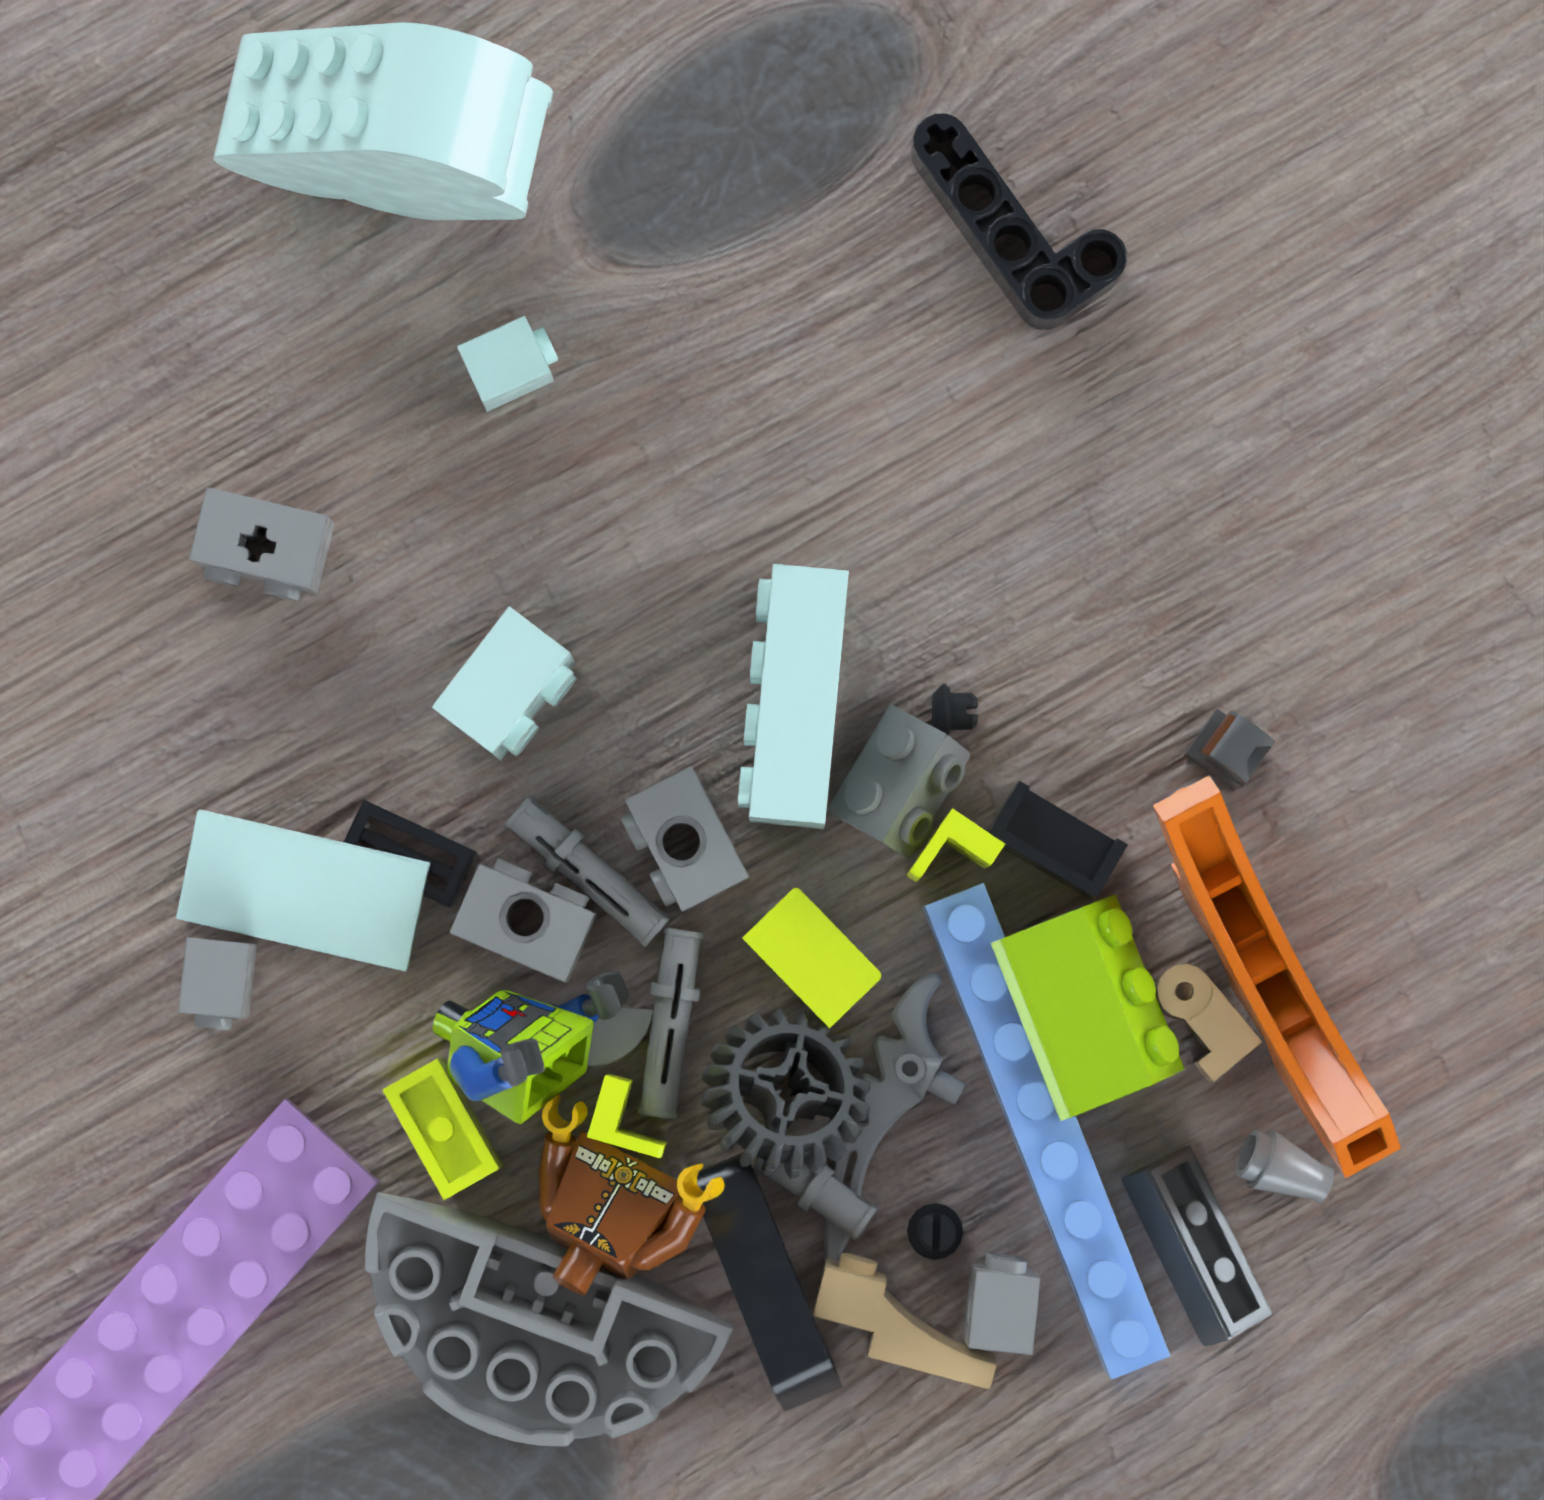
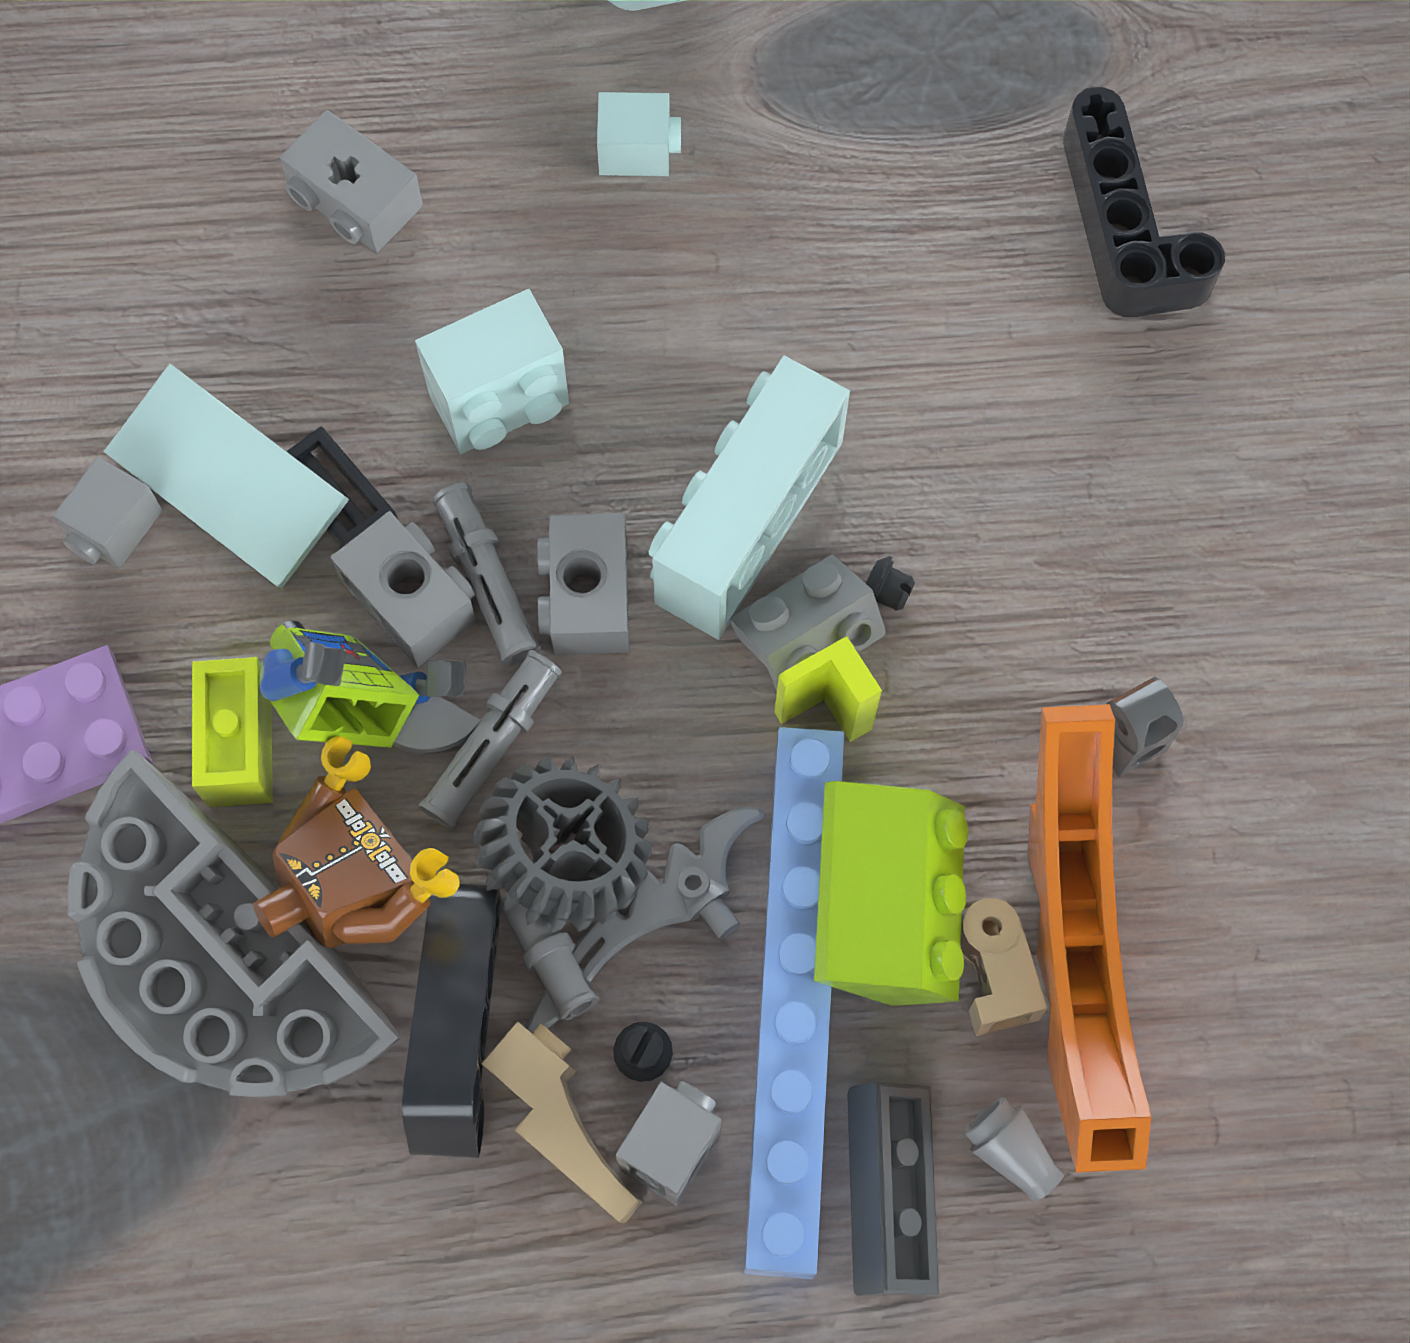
camera: 25 degrees right, 15 degrees down
neon yellow panel [587,1073,667,1158] -> none
neon yellow panel [742,888,881,1028] -> none
black panel [987,780,1128,900] -> none

